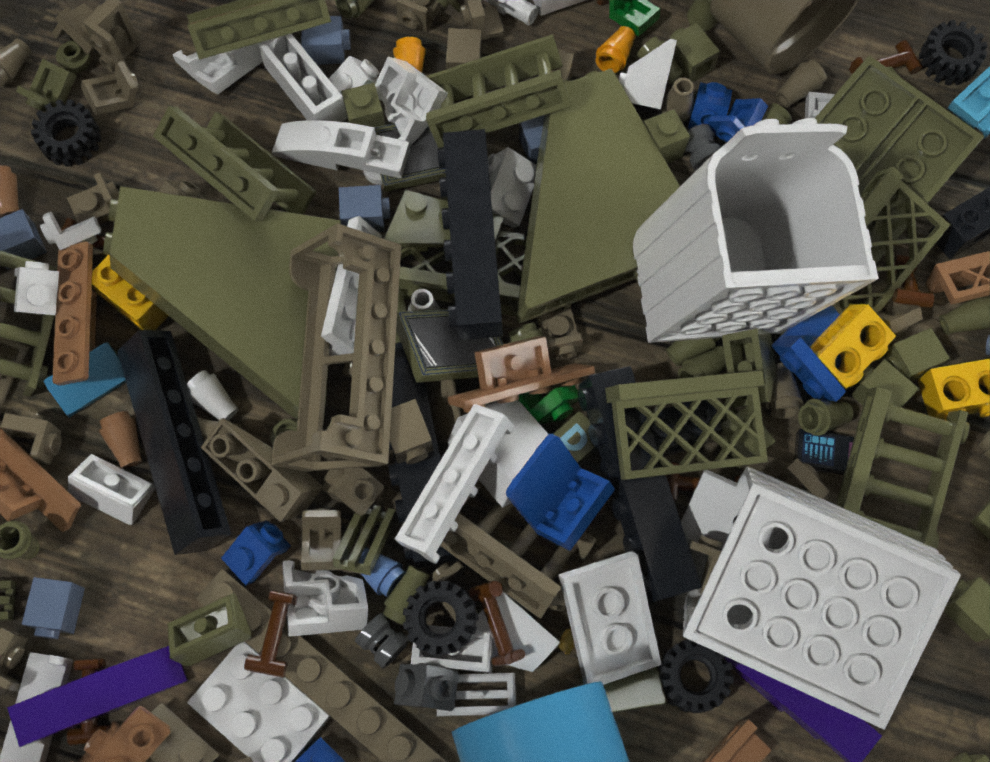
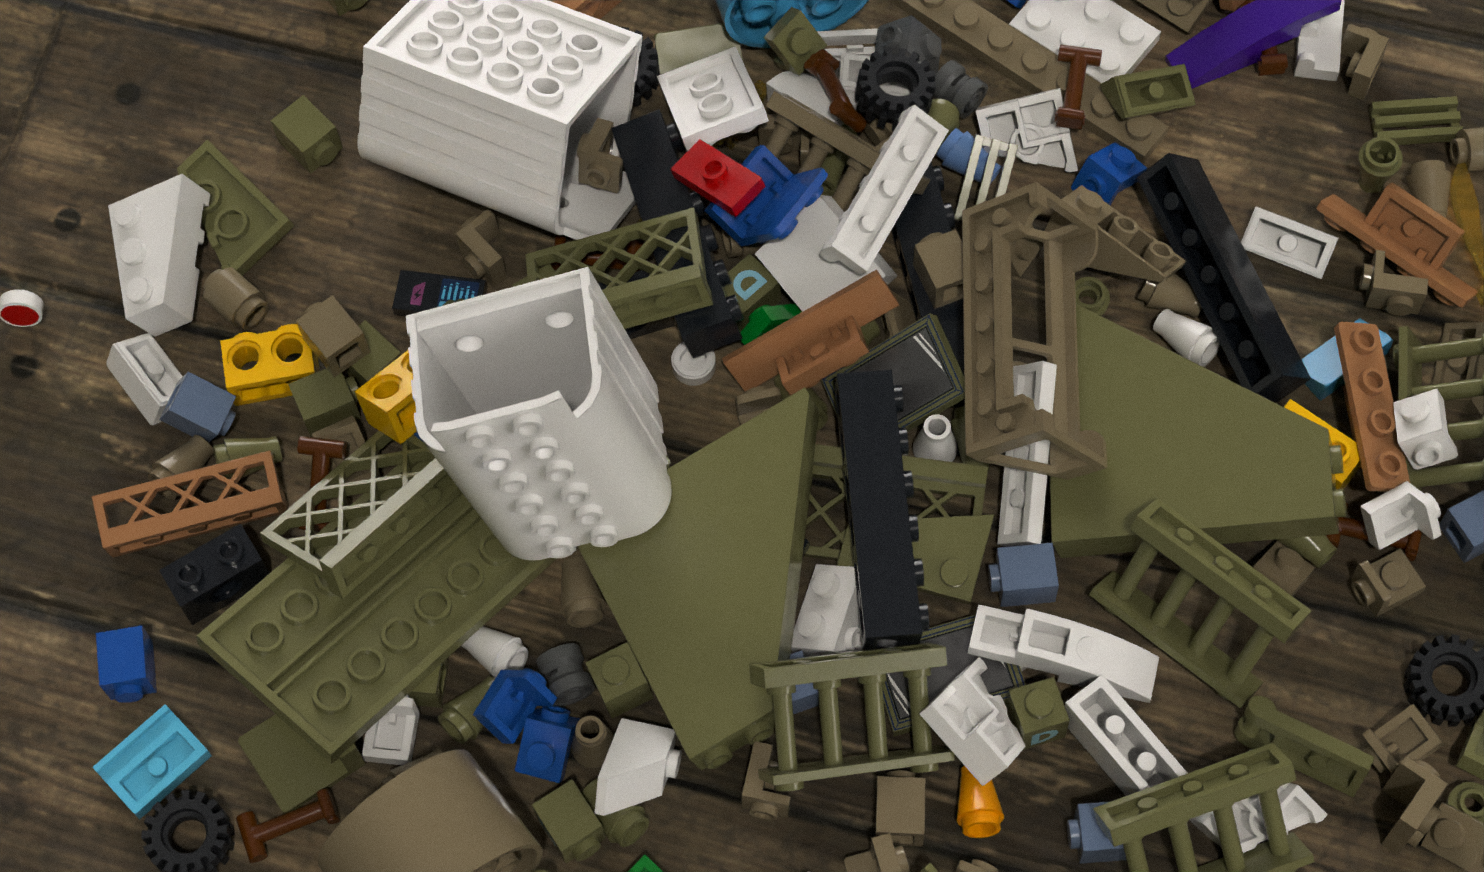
camera: 175 degrees left, 5 degrees down
sand blue brick [22,577,85,639] -> none
medium nougat cone [99,411,143,469] -> none
dark tan bracket [301,508,341,570] -> none
white bracket [329,56,379,95] -> none
light orange cone [596,26,636,73] -> none
olive fence [836,387,969,549] -> none
none -> dark tan brick [296,295,370,378]
none -> red plate [670,139,766,217]
none -> olive bracket [763,7,827,76]
none -> olive plate [1234,696,1375,797]

